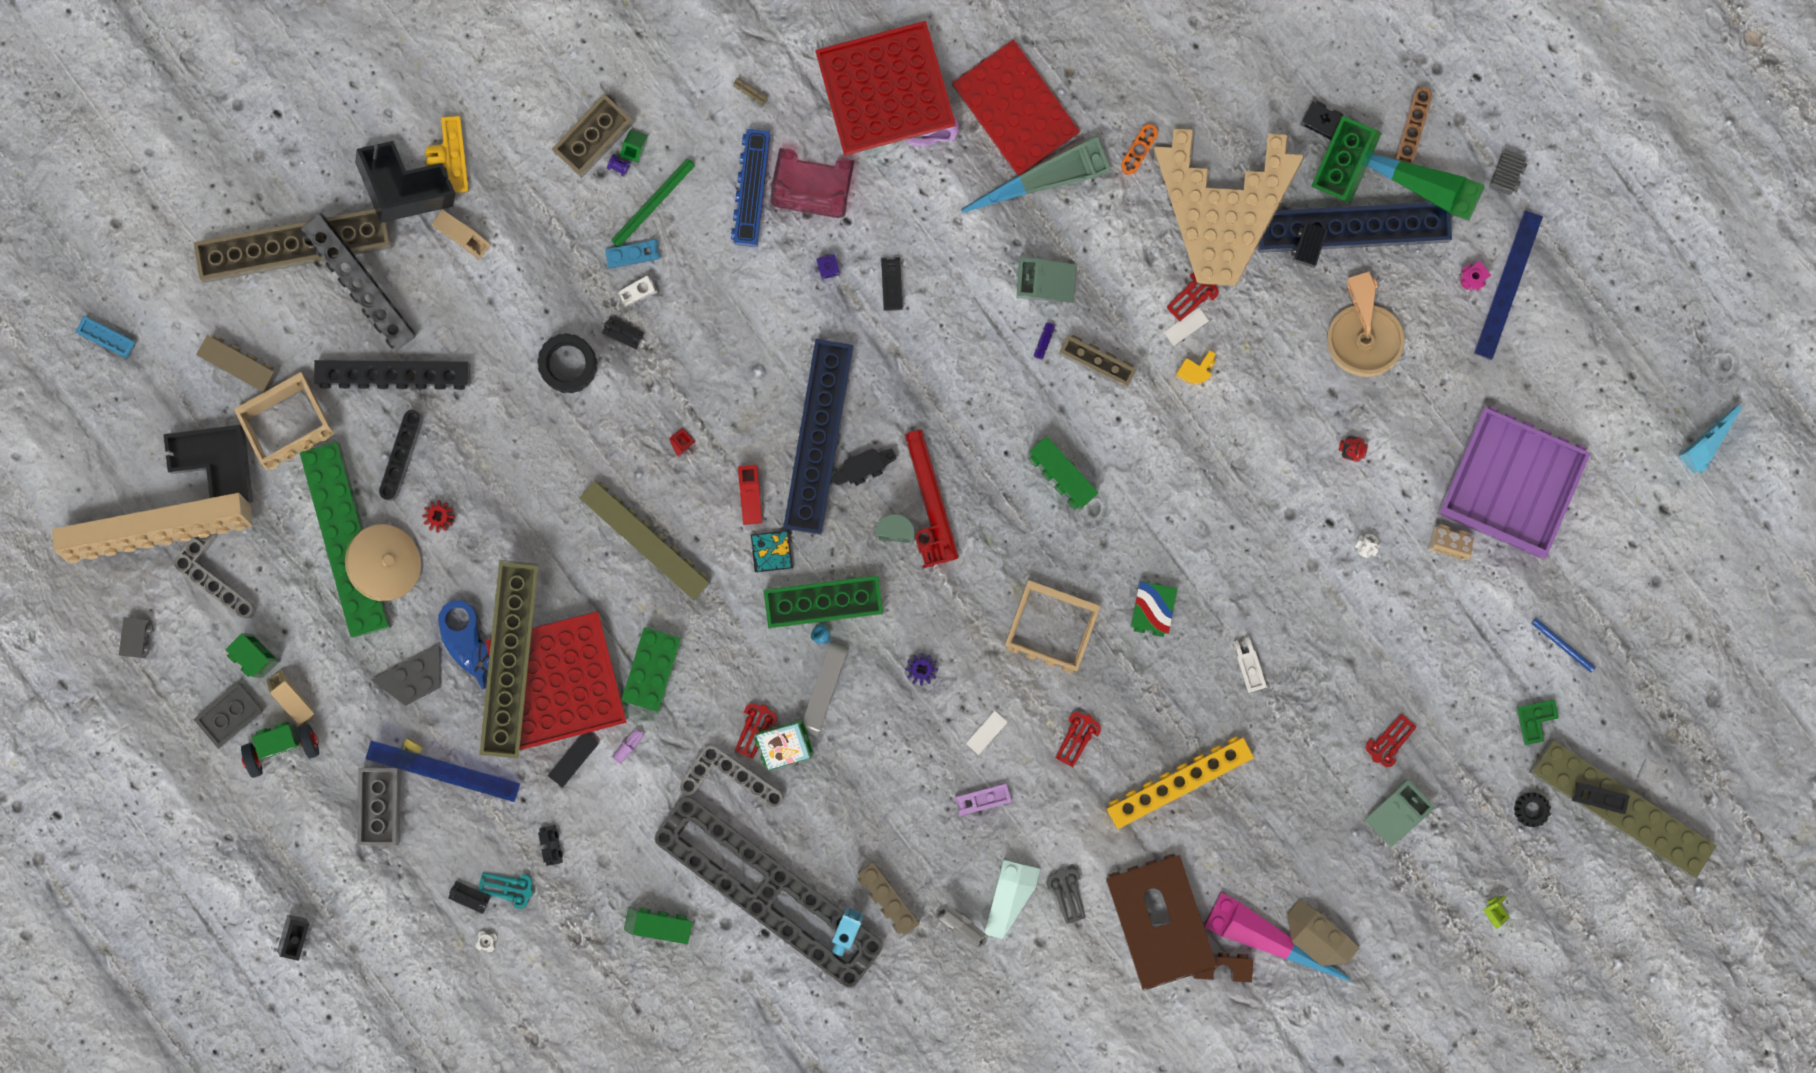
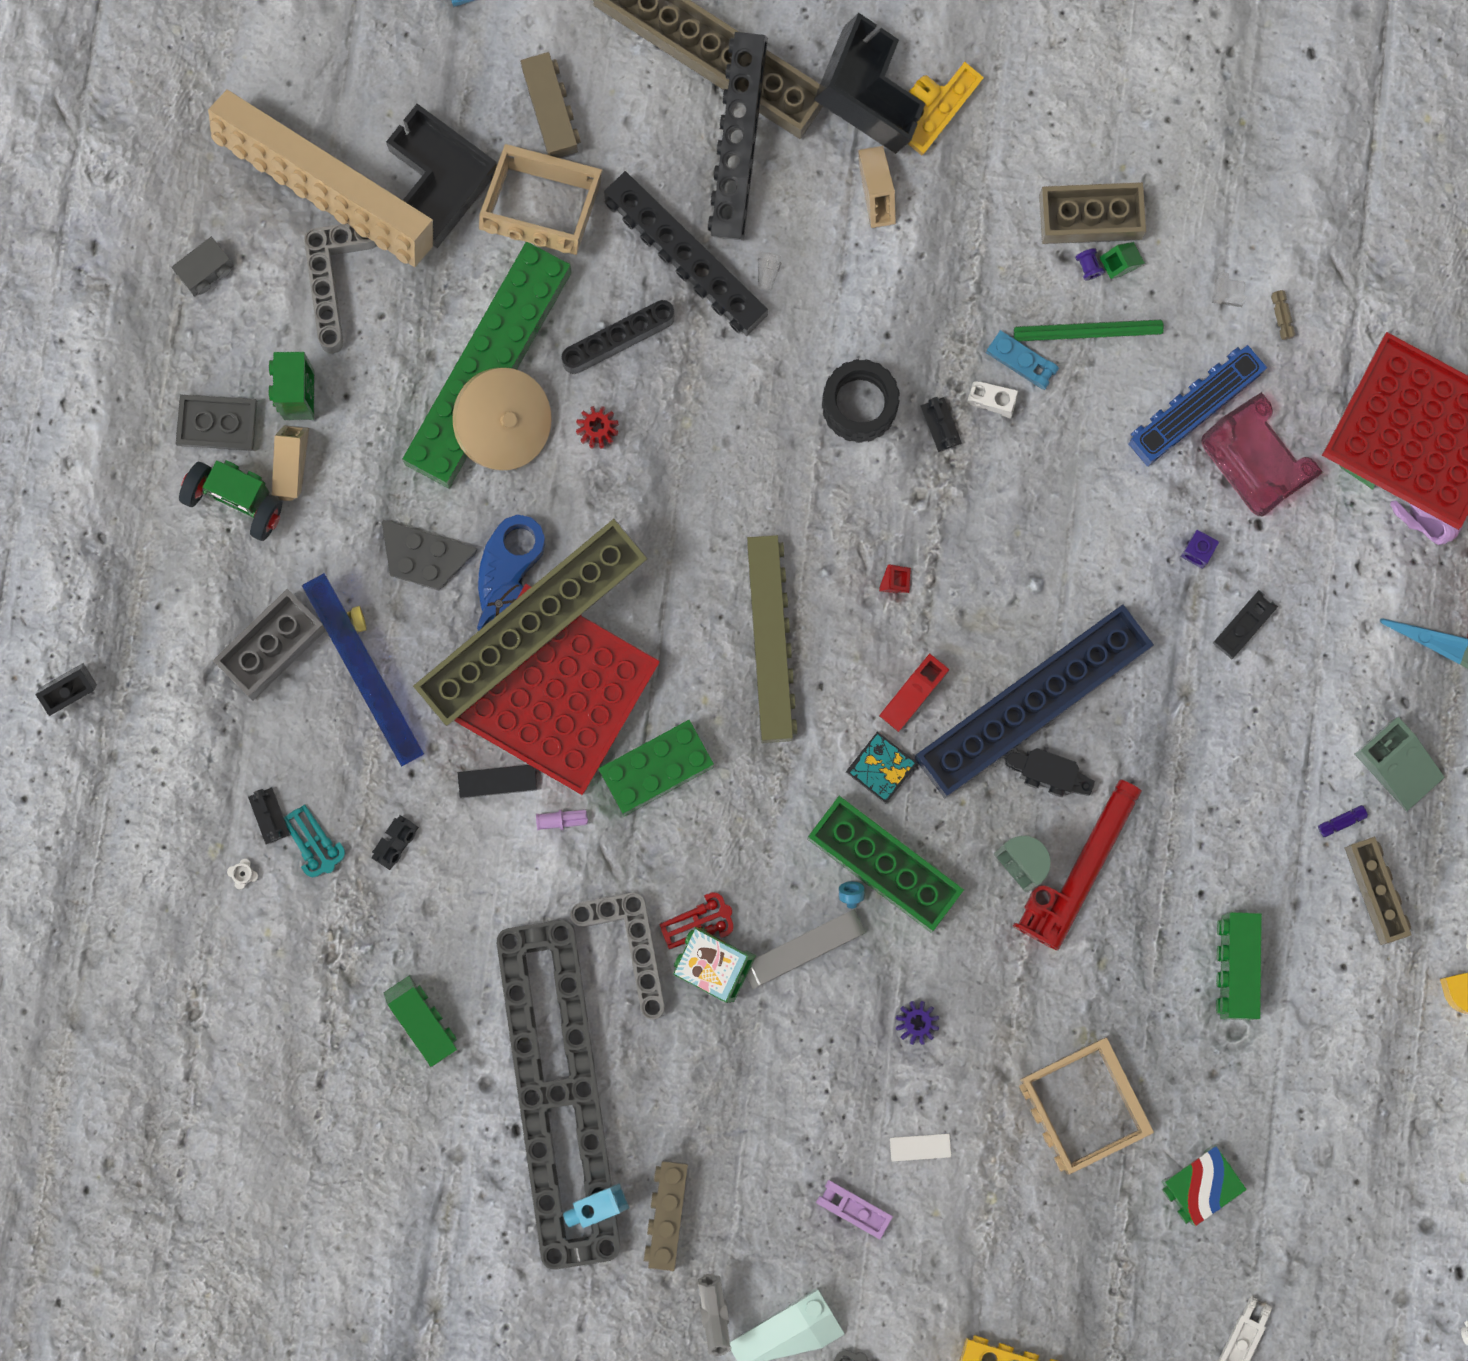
camera: 45 degrees right, 5 degrees down
red piece [1055,712,1101,767] -> none

